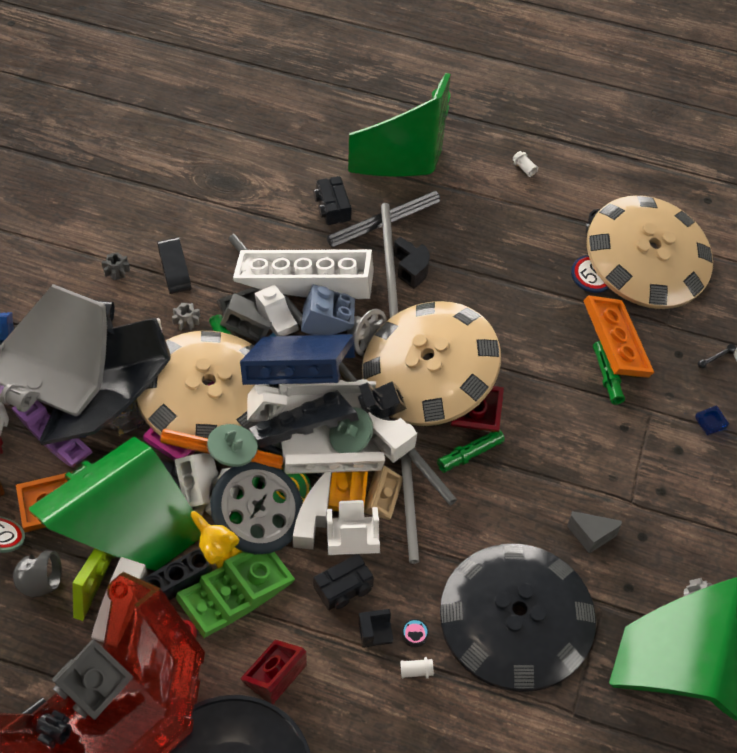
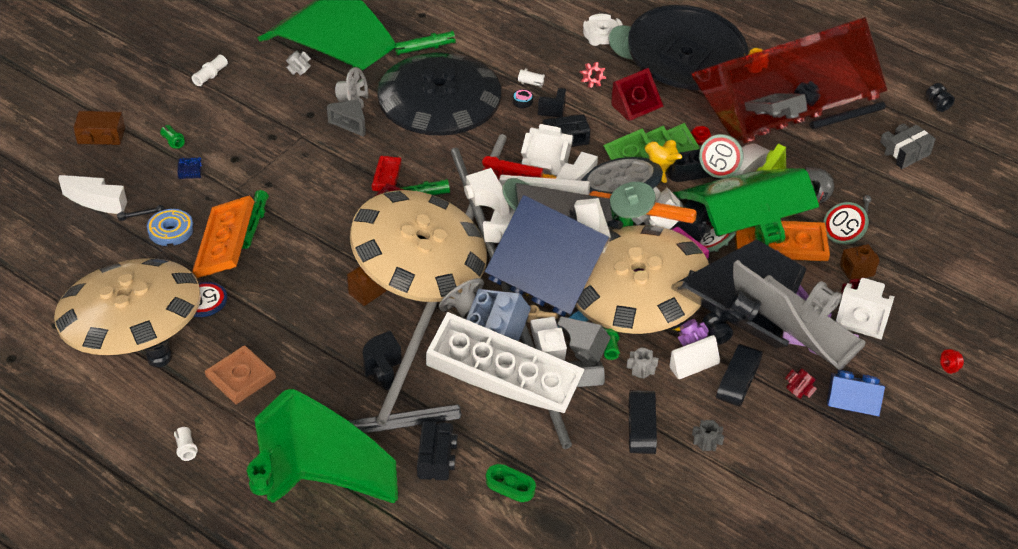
camera: 160 degrees left, 10 degrees down
black brick [358,381,407,419] -> none
none -> medium blue tile [147,209,193,246]
none -> nougat tile [205,345,276,404]
none -> light grey wheel [335,67,368,108]
none -> red plate [372,156,402,191]
none -> green pin [394,30,456,55]
none -> red hinge [482,156,543,180]
none -> green plate [486,464,536,502]
none -> coral gear [580,62,606,88]
none -> piece [699,134,744,178]

